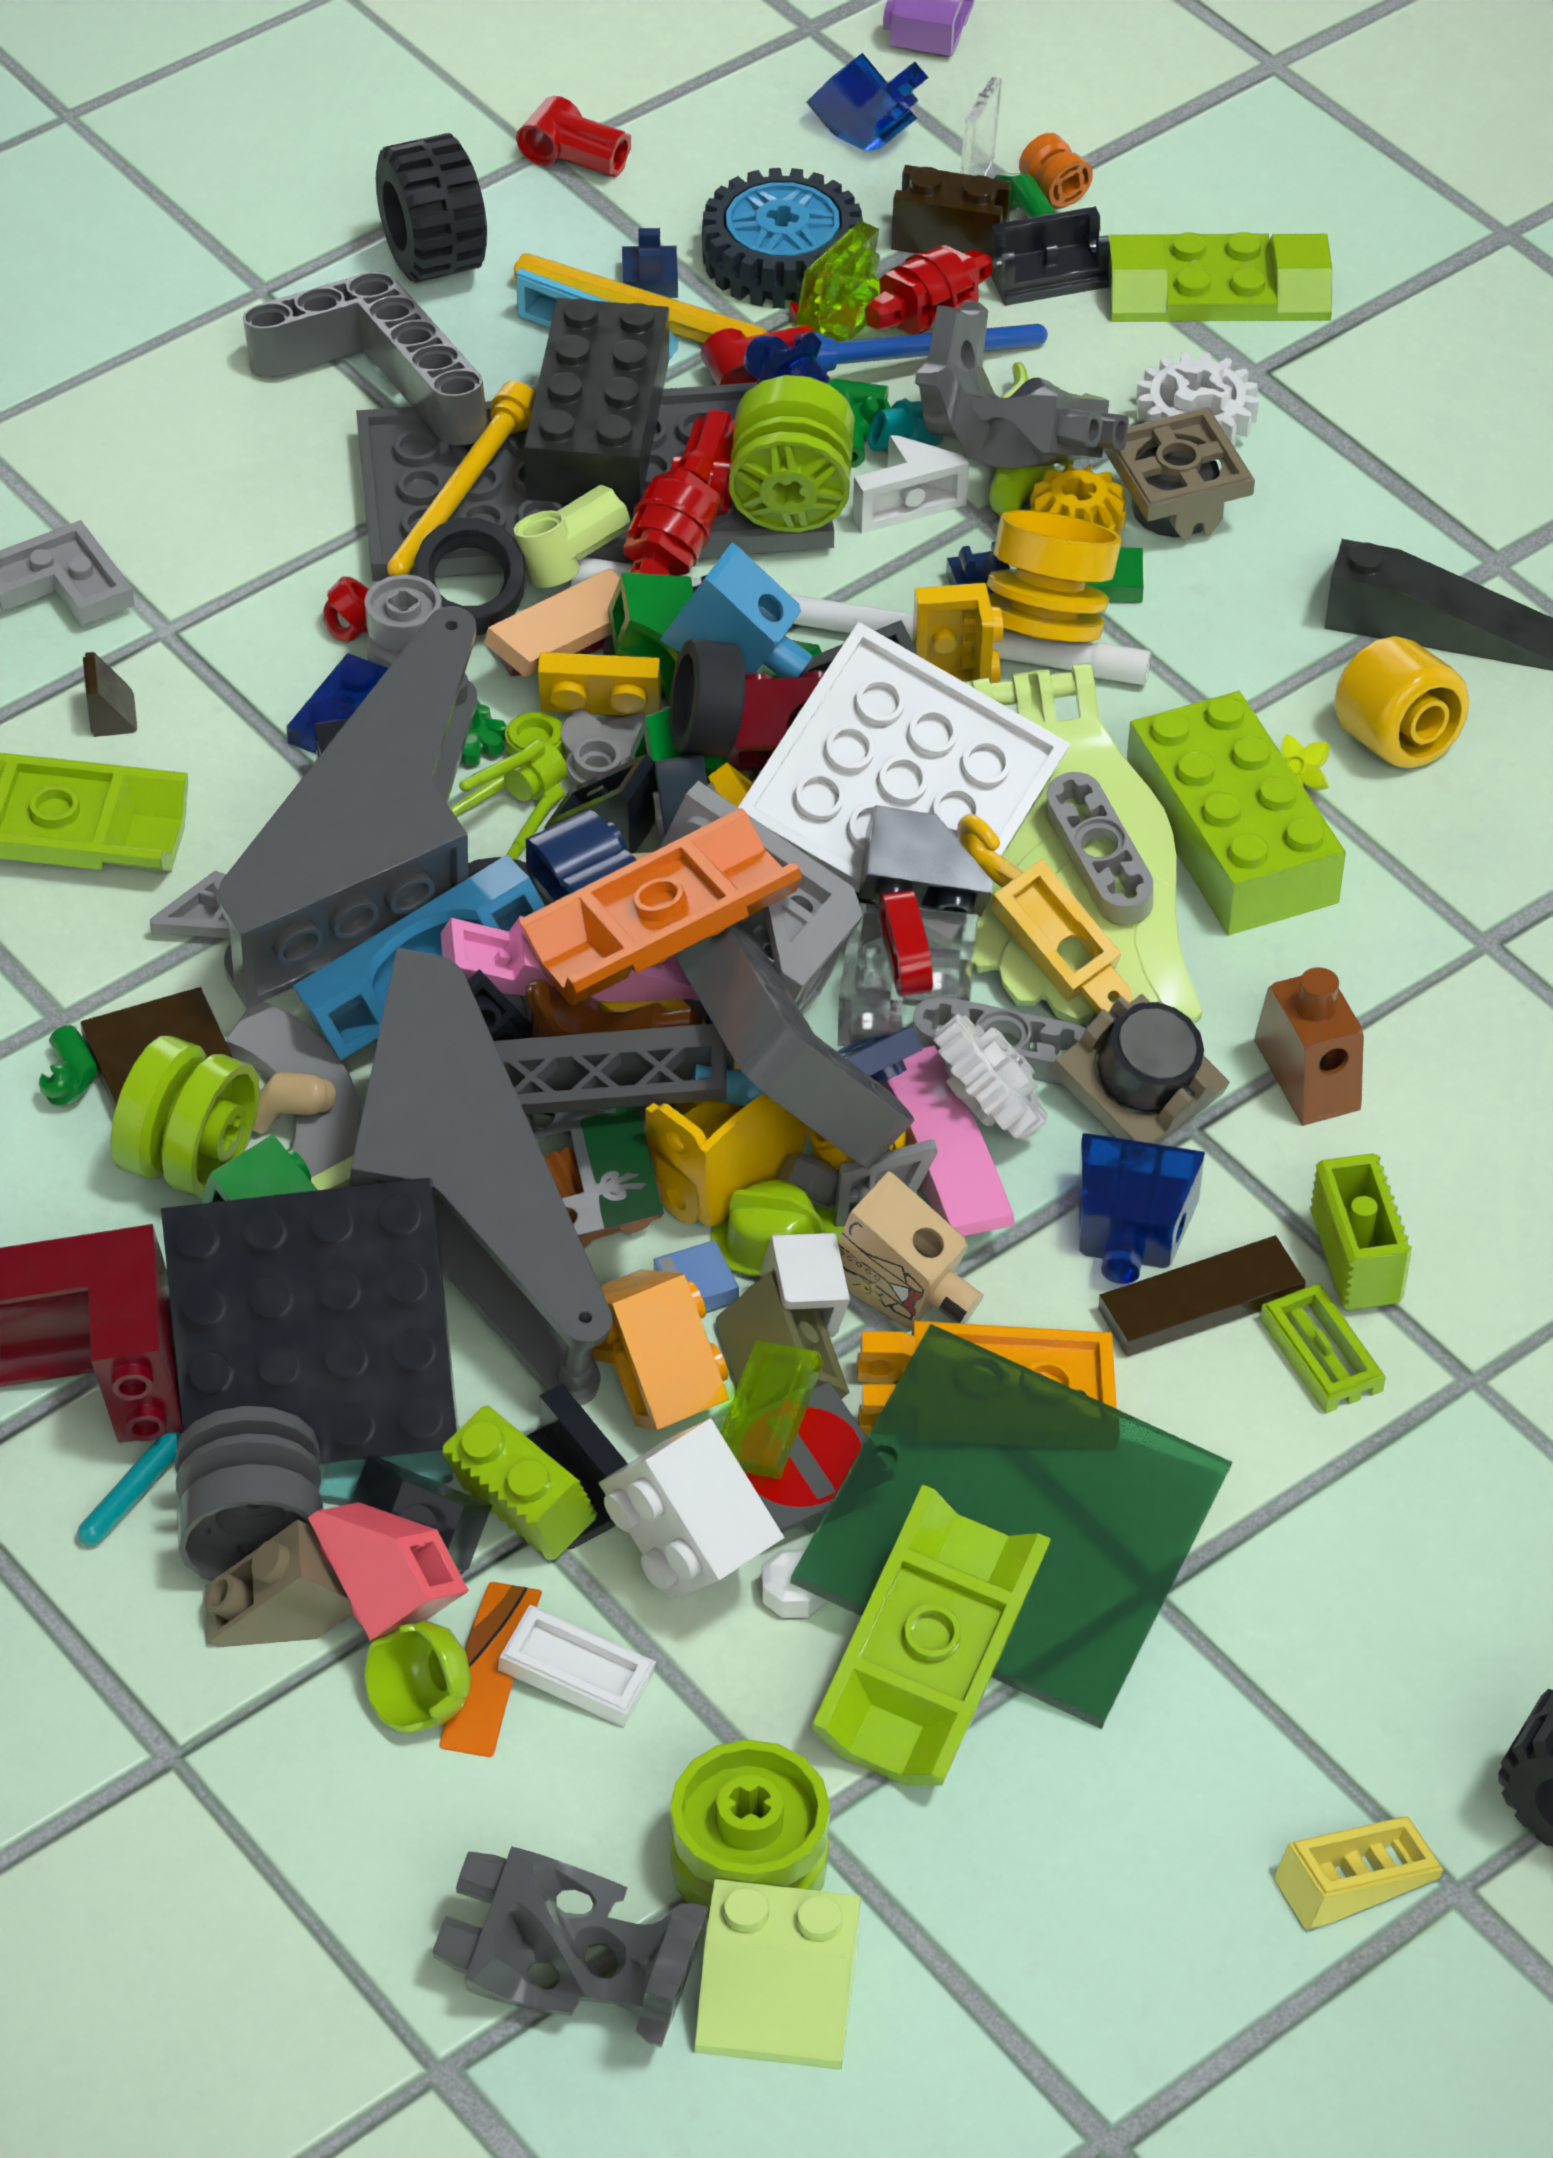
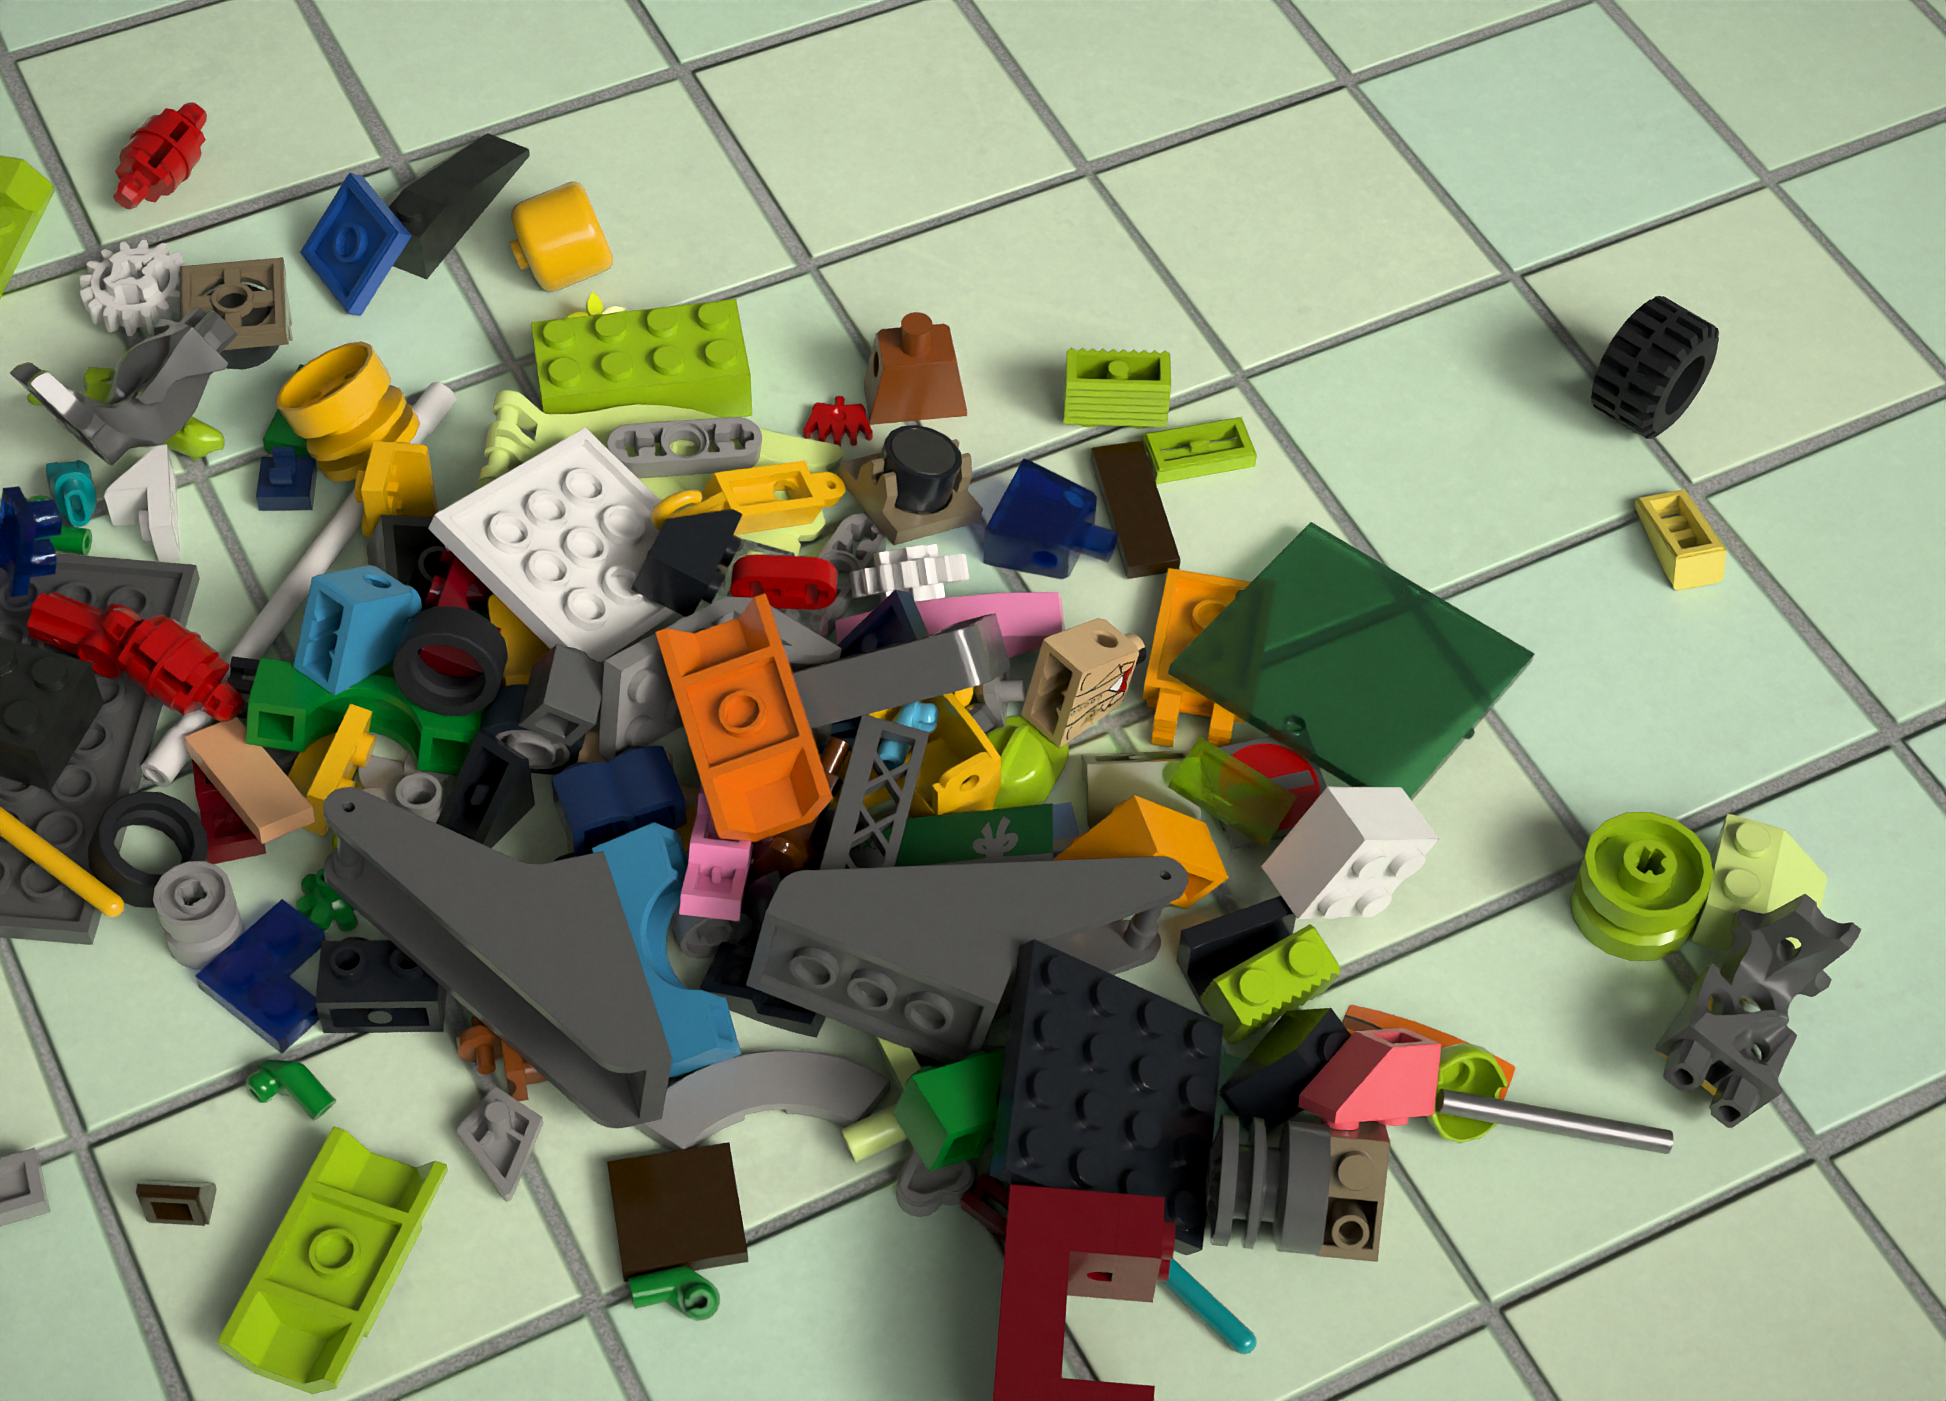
camera: 80 degrees left, 5 degrees up
lime wheel [110,1036,260,1198] -> none
tan arm [253,1072,337,1134] -> none
red tile [323,576,369,642] -> none
white tile [497,1605,656,1728] -> none
yellowish green piece [514,485,630,588] -> none
lime wheel [729,375,855,533] -> none
white panel [759,1233,850,1333] -> none
lime piece [811,1484,1051,1786] -> none
yellow gear [1030,463,1126,537] -> none
none -> red piece [113,102,207,210]
none -> green arm [246,1059,336,1121]
none -> blue tile [300,172,412,316]
none -> dark grey brick [519,644,604,746]
none -> red piece [803,396,873,447]
none -> flat silver bar [1435,1089,1673,1154]

